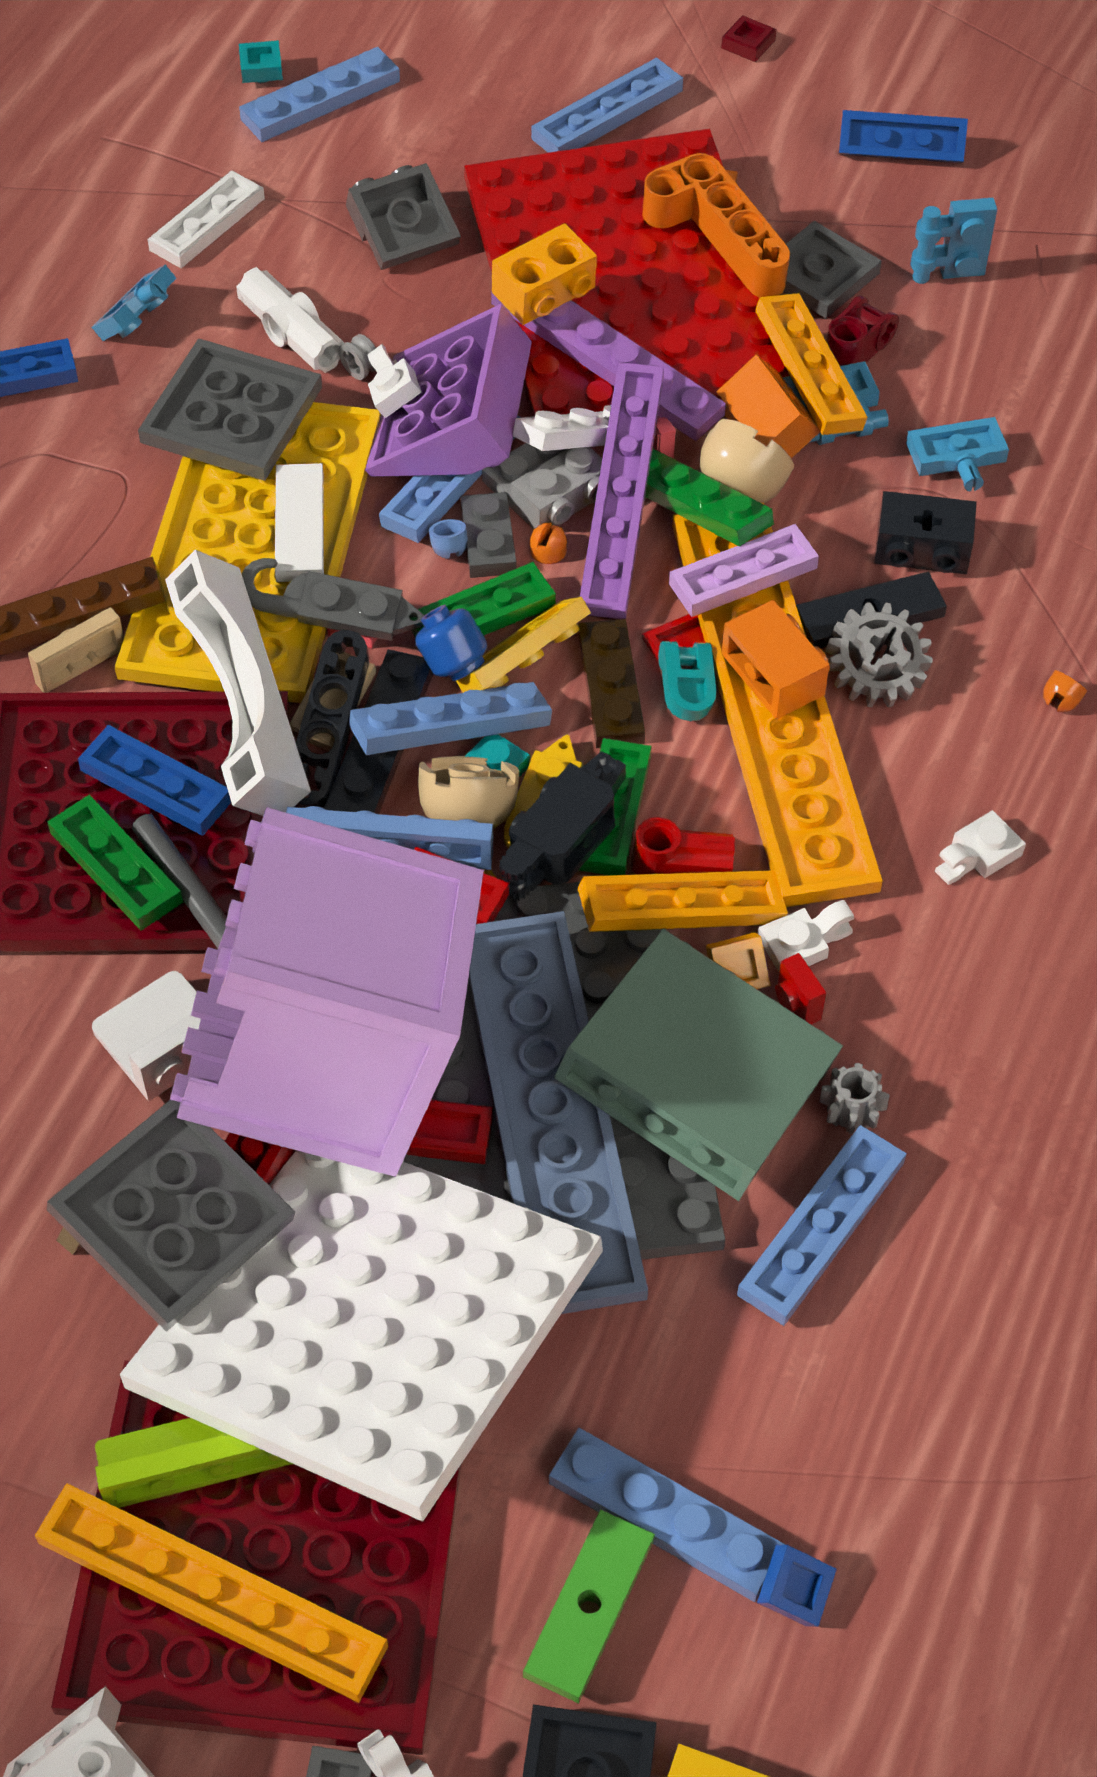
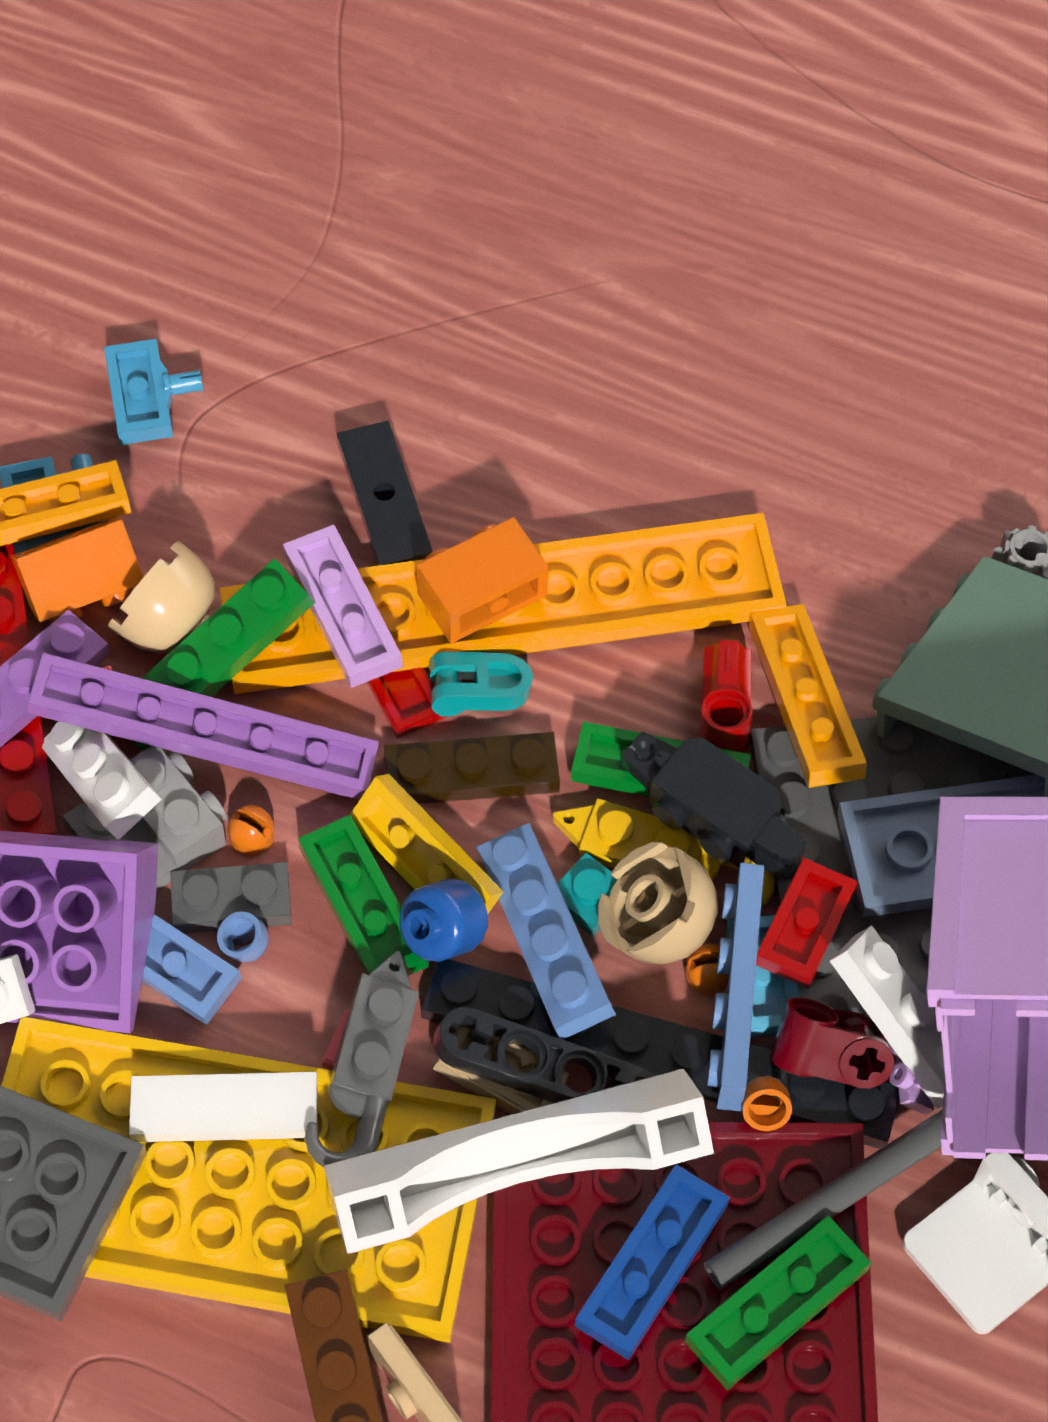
camera: 90 degrees left, 5 degrees up
light orange plate [706,932,771,989] -> none
white plate [758,900,854,972] -> none
red plate [775,953,827,1025] -> none
light grey gear [825,603,933,707] -> none
black brick [874,491,977,574] -> none
white plate [935,810,1026,885] -> none
orange hinge [1043,670,1087,712] -> none

